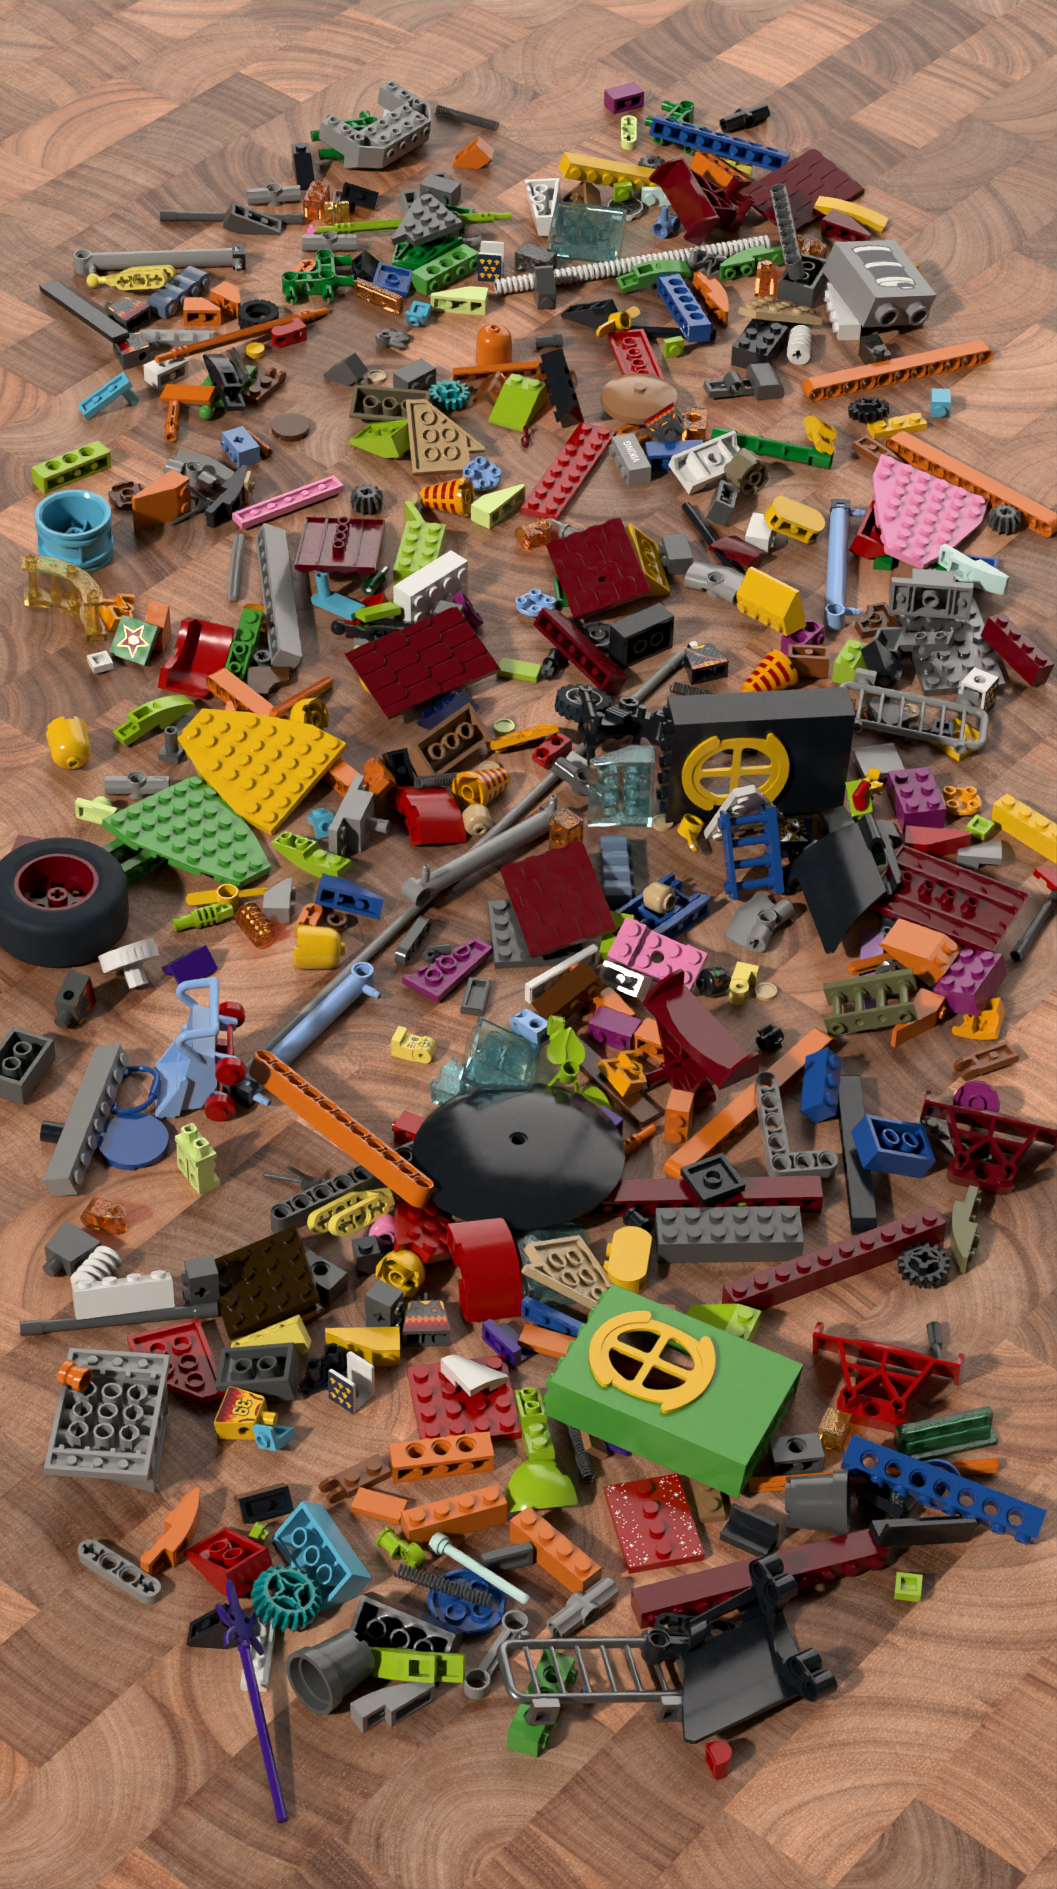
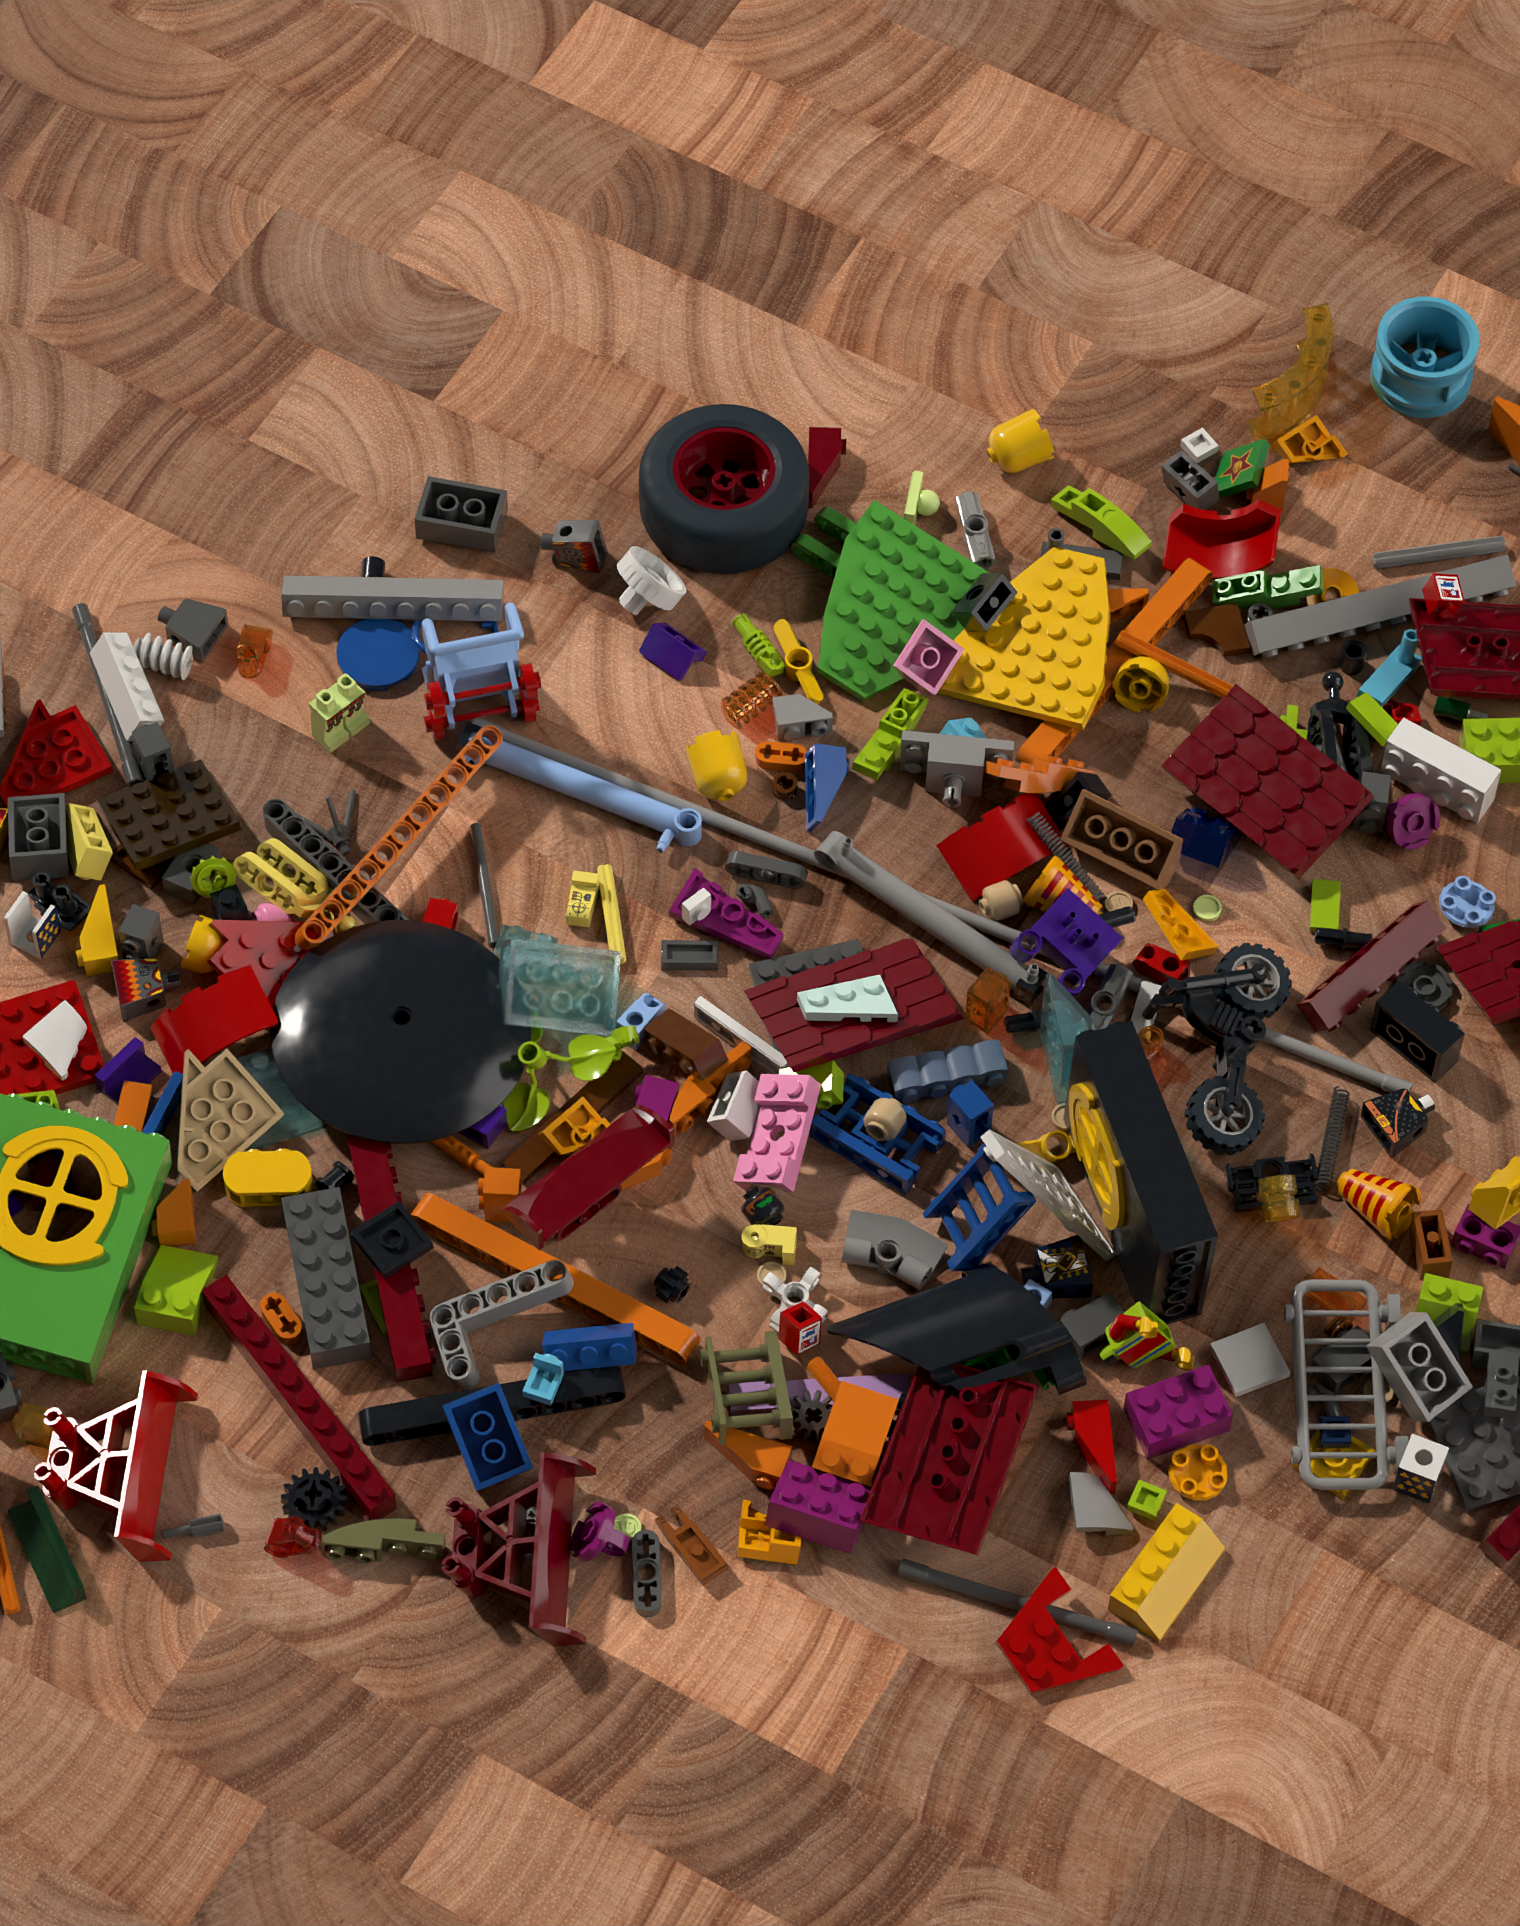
camera: 80 degrees right, 15 degrees up
none -> lime gear [190,855,236,898]
none -> orange beam [260,1292,303,1345]
none -> clear red piece [264,1516,322,1558]
none -> dark grey piece [470,823,500,948]
none -> medium azure bracket [522,1353,564,1405]
none -> light yellow axle [597,864,626,965]
none -> dark grey beam [632,1530,662,1617]
none -> white plate [682,888,711,926]
none -> white pin [762,1267,828,1333]
none -> red brick [778,1301,822,1355]
none -> light aqua wing [797,975,898,1022]
none -> bright pink slope [893,619,964,695]
none -> blue brick [947,1080,994,1148]
none -> black brick [951,573,1018,632]
none -> black axle [1004,1007,1062,1033]
none -> dark purple piece [1010,888,1136,1002]
none -> flat silver brick [1161,449,1220,510]
none -> black beam [1339,639,1367,675]
none -> light grey brick [1366,1312,1473,1422]
none -> red brick [1422,573,1465,618]

